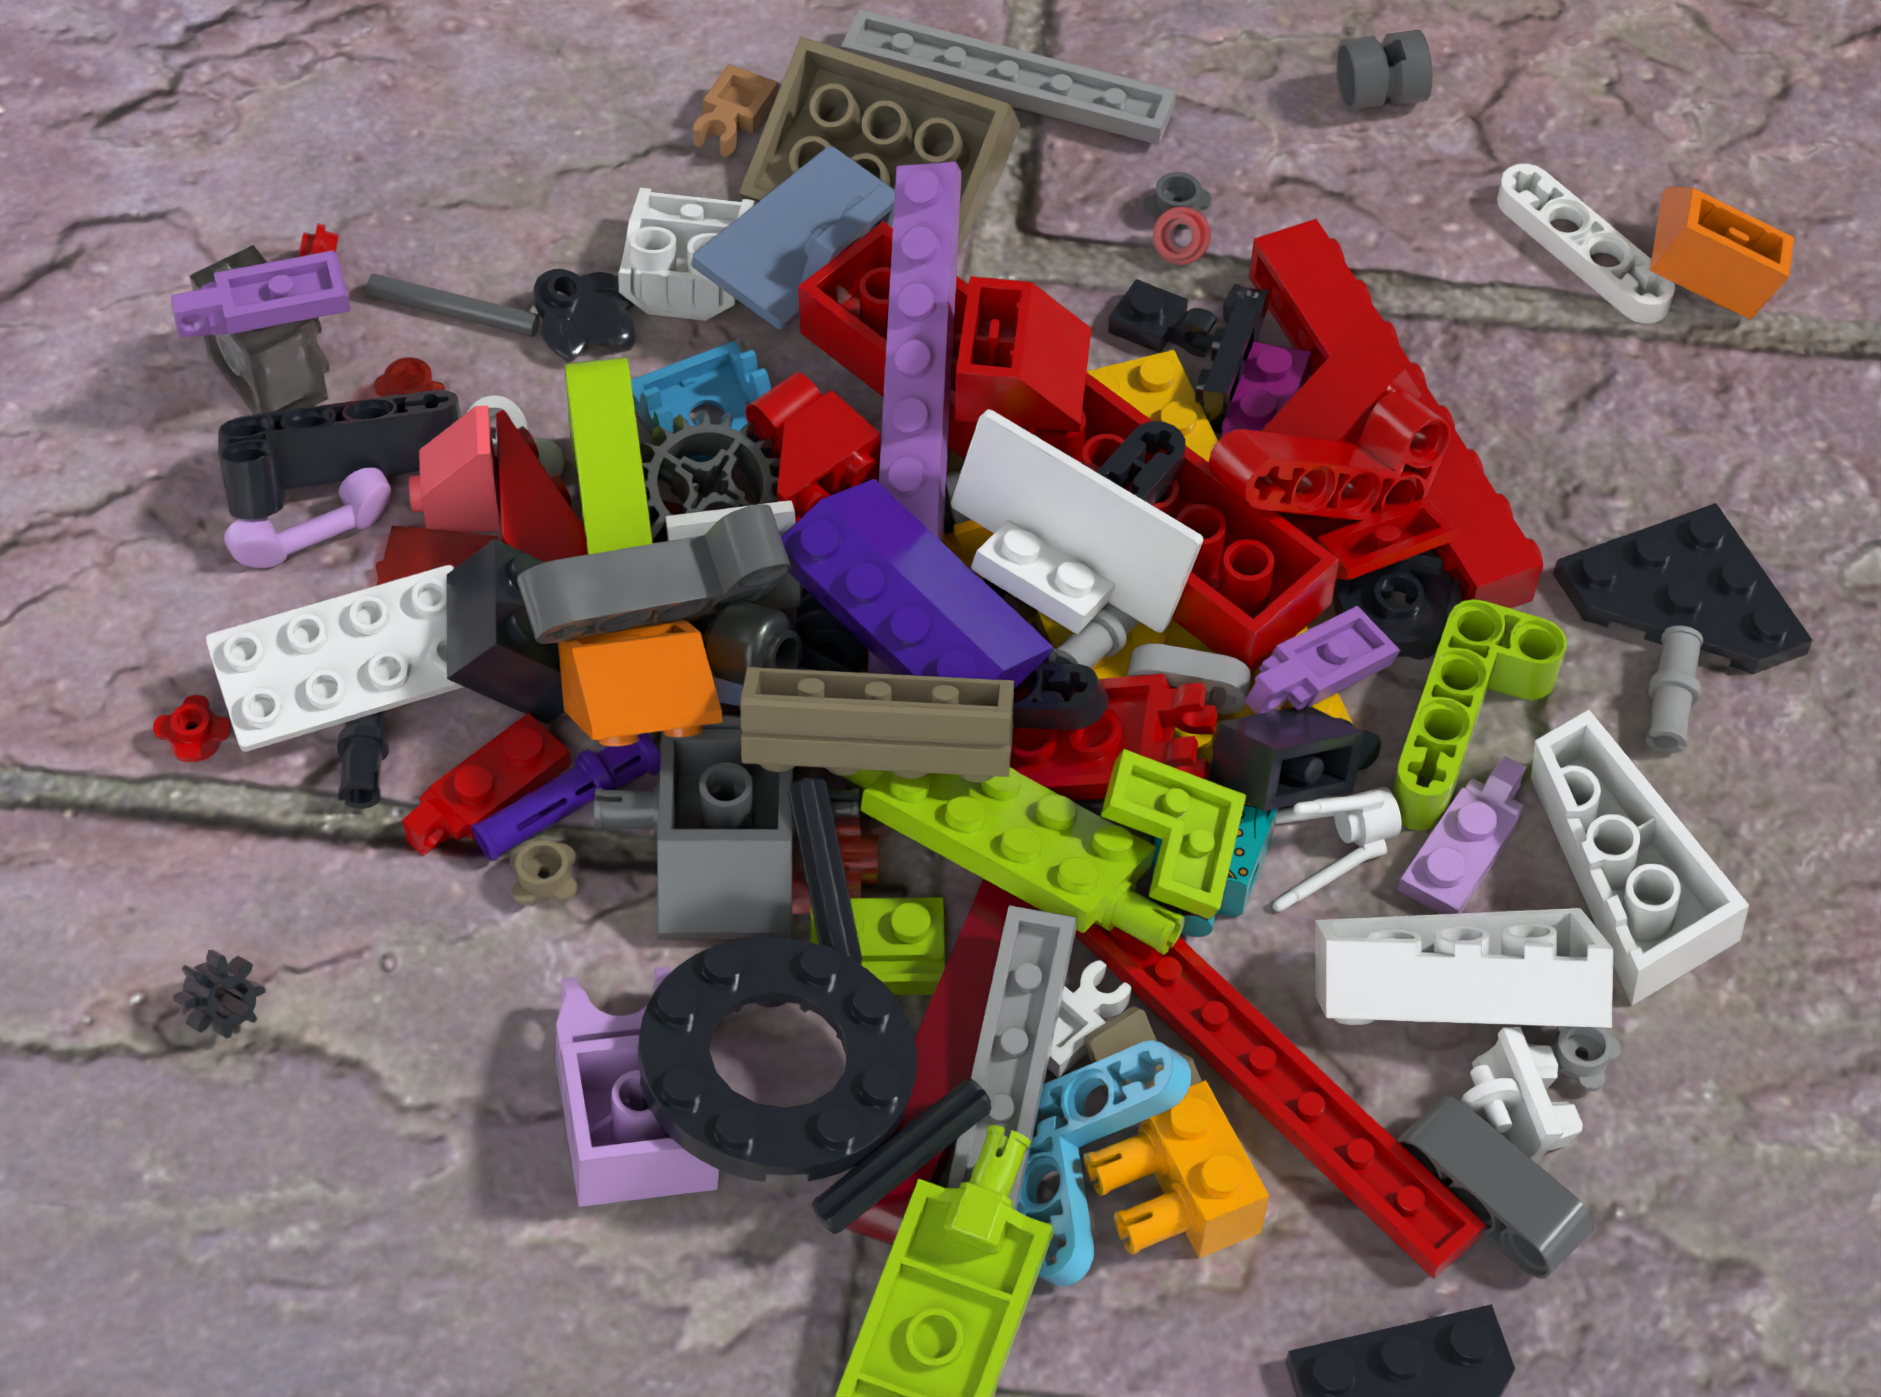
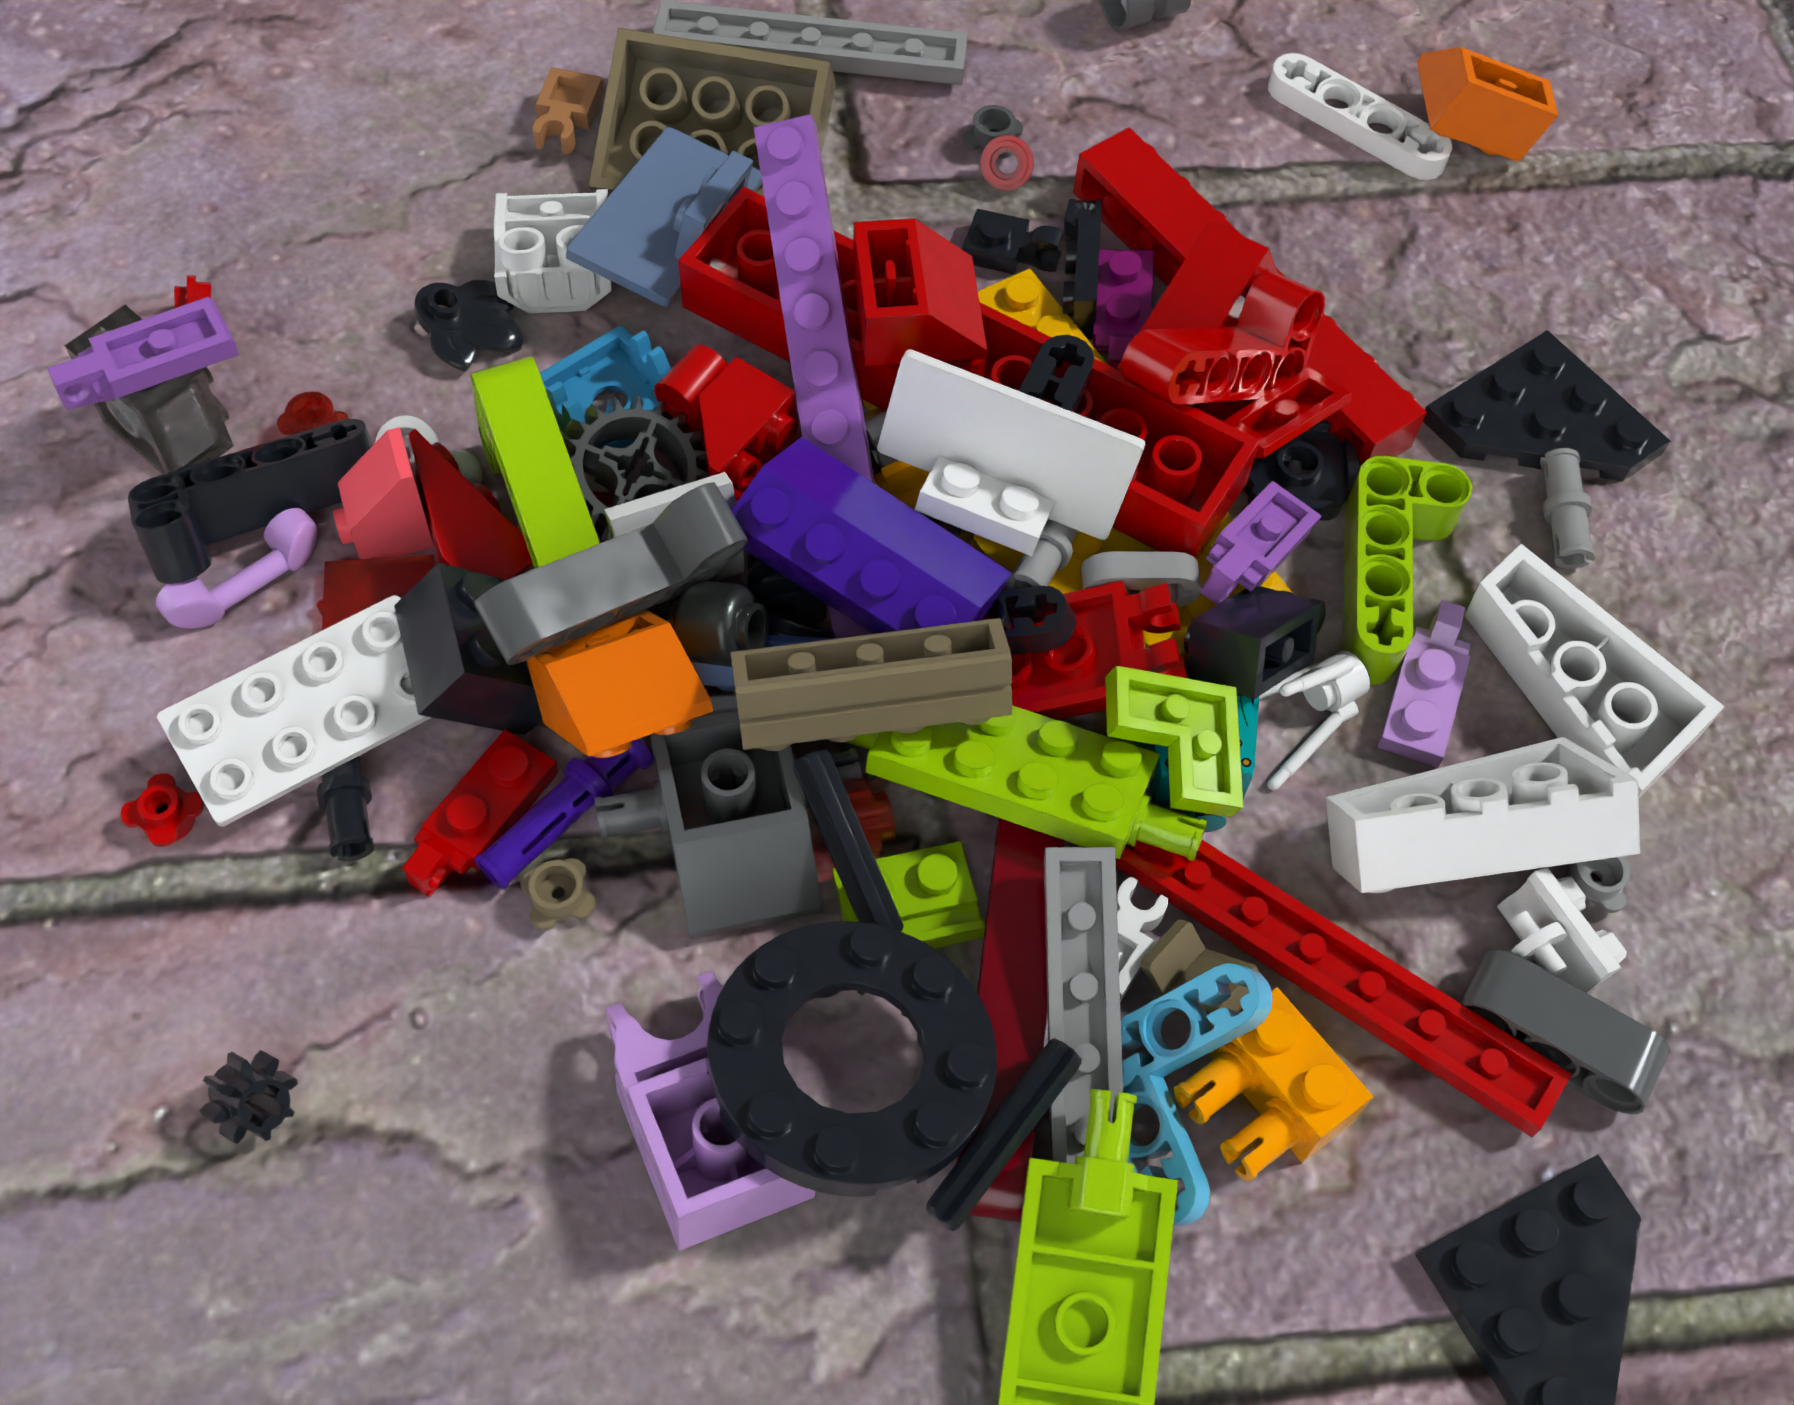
camera: 15 degrees left, 5 degrees up
dark grey bar [366,273,540,337] -> none

